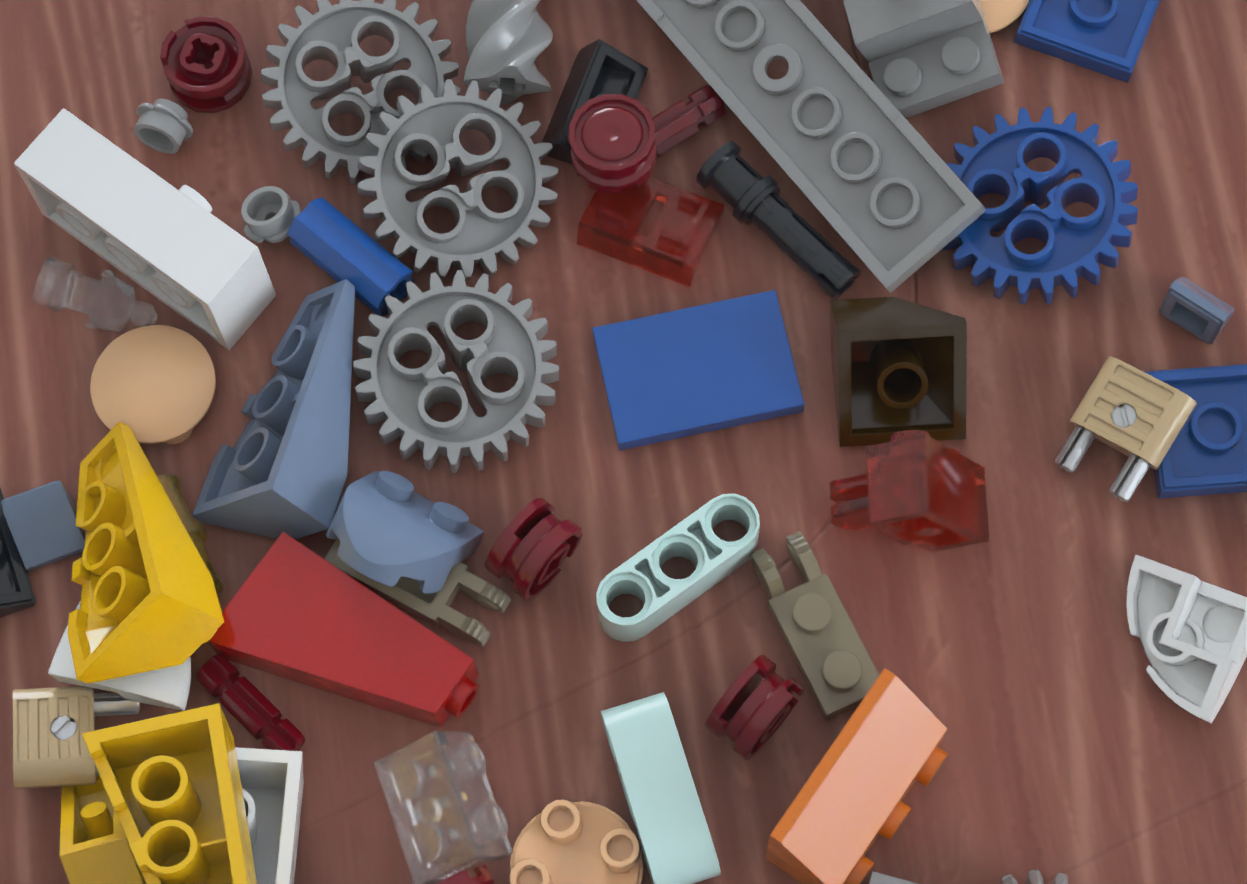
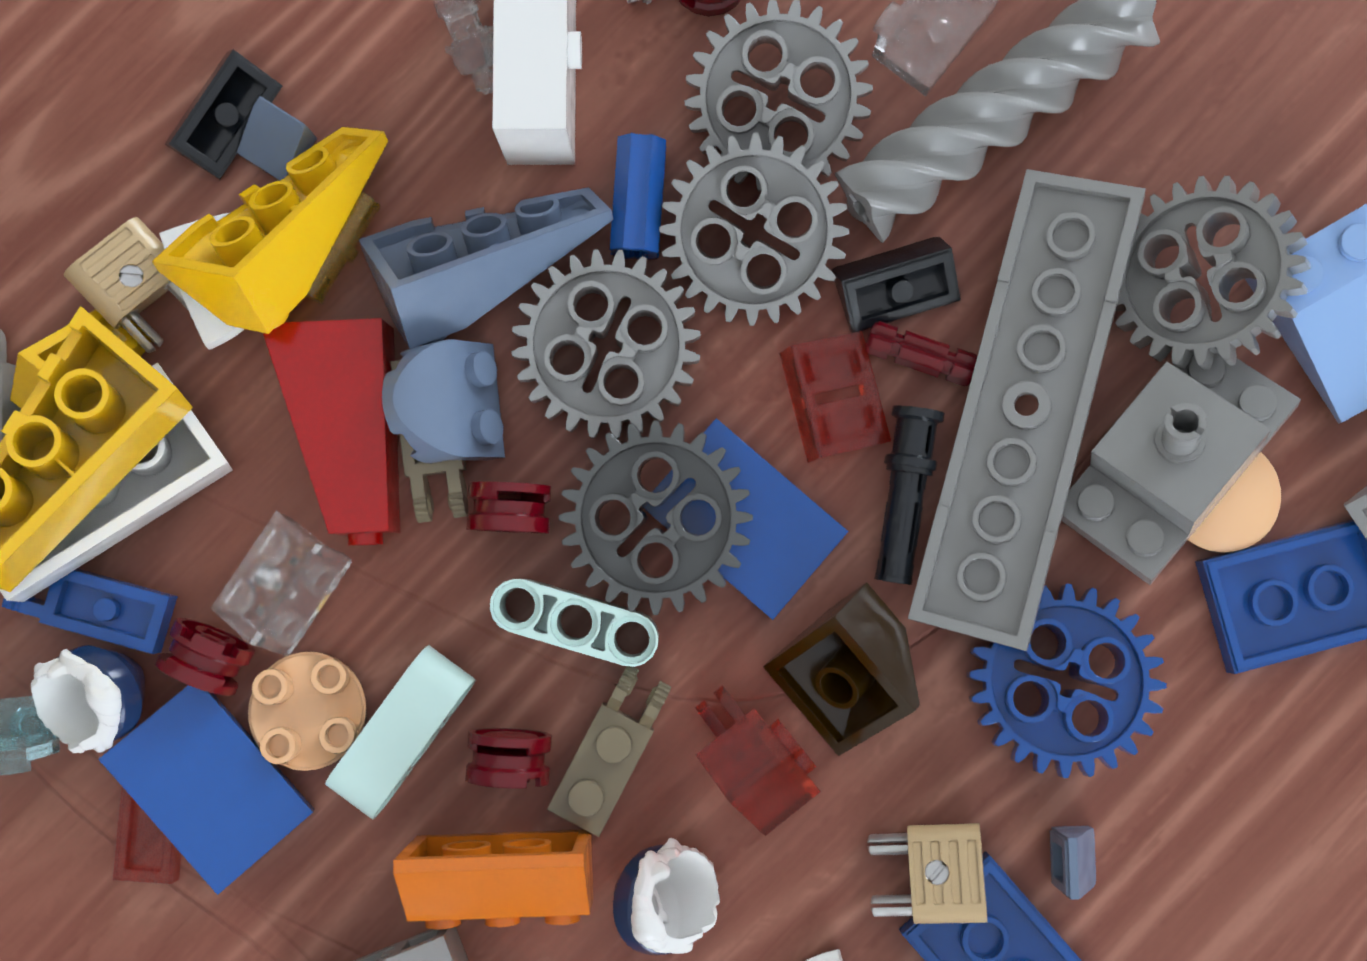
camera: 45 degrees right, 15 degrees up
light nougat dish [90,325,216,445] -> none
dark red axle [196,654,305,751] -> none
light grey plate [241,186,301,243] -> none
dark red wheel [569,94,657,194] -> none
none -> dark grey gear [559,420,753,615]
none -> white hair [613,838,720,955]

